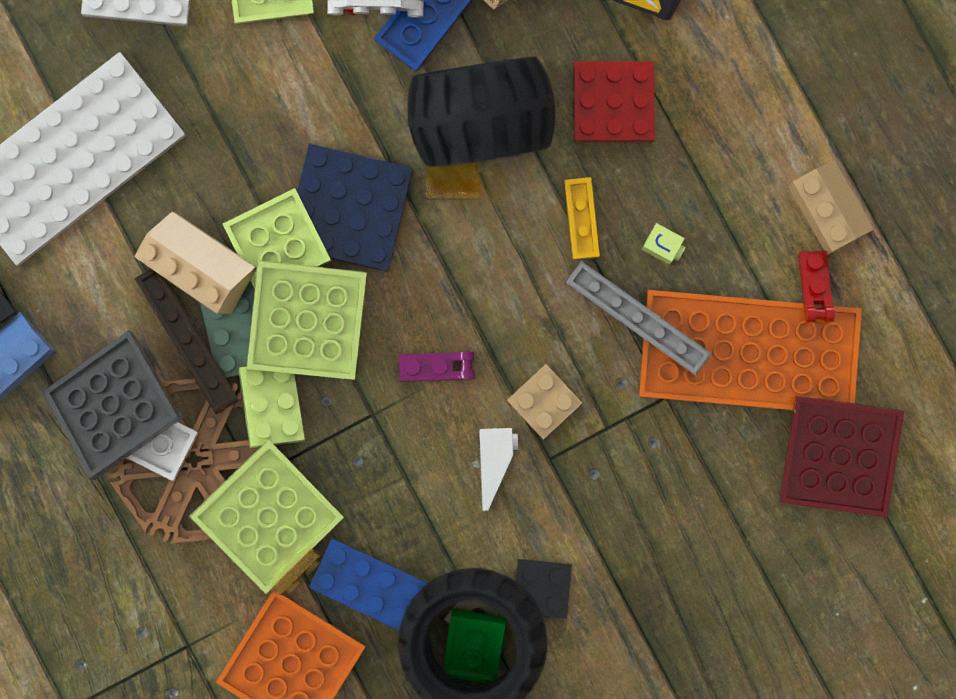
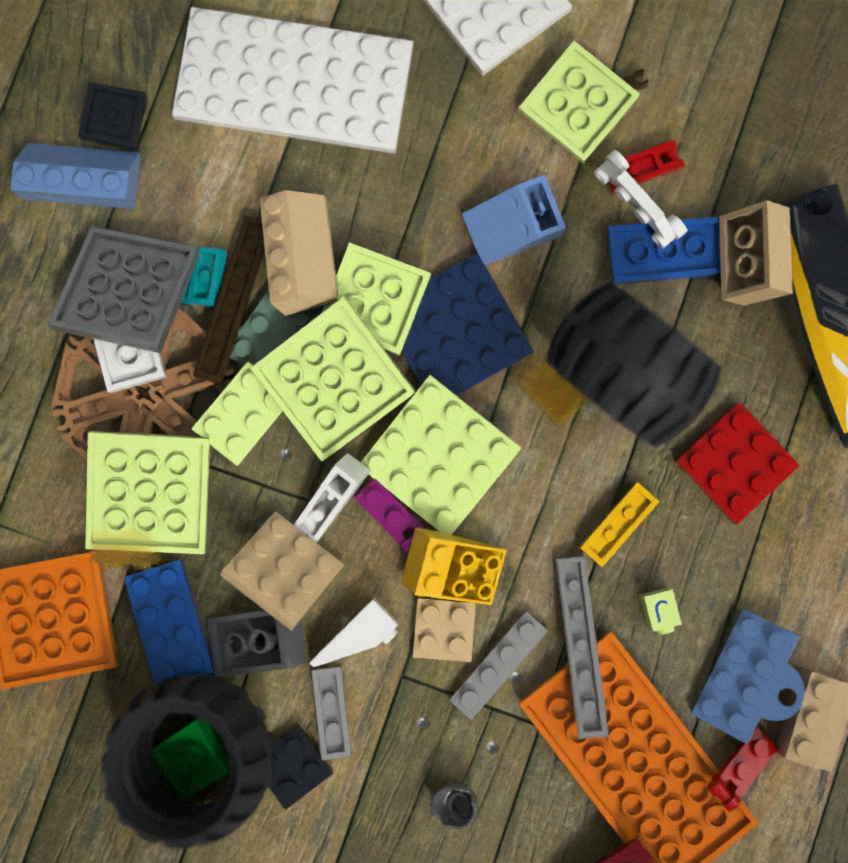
camera: 50 degrees right, 0 degrees up
none -> teal plate [181,247,227,307]
none -> dark grey slope [207,610,307,677]
none -> tan plate [220,511,344,631]
none -> white slope [294,453,371,543]
none -> light grey plate [311,665,352,760]
none -> yellowish green plate [361,375,522,535]
none -> yellow slope [401,528,507,605]
none -> dark grey hair [431,782,478,829]
none -> light grey plate [449,611,548,720]
none -> medium blue slope [462,175,566,266]
none -> medium blue plate [691,609,805,744]

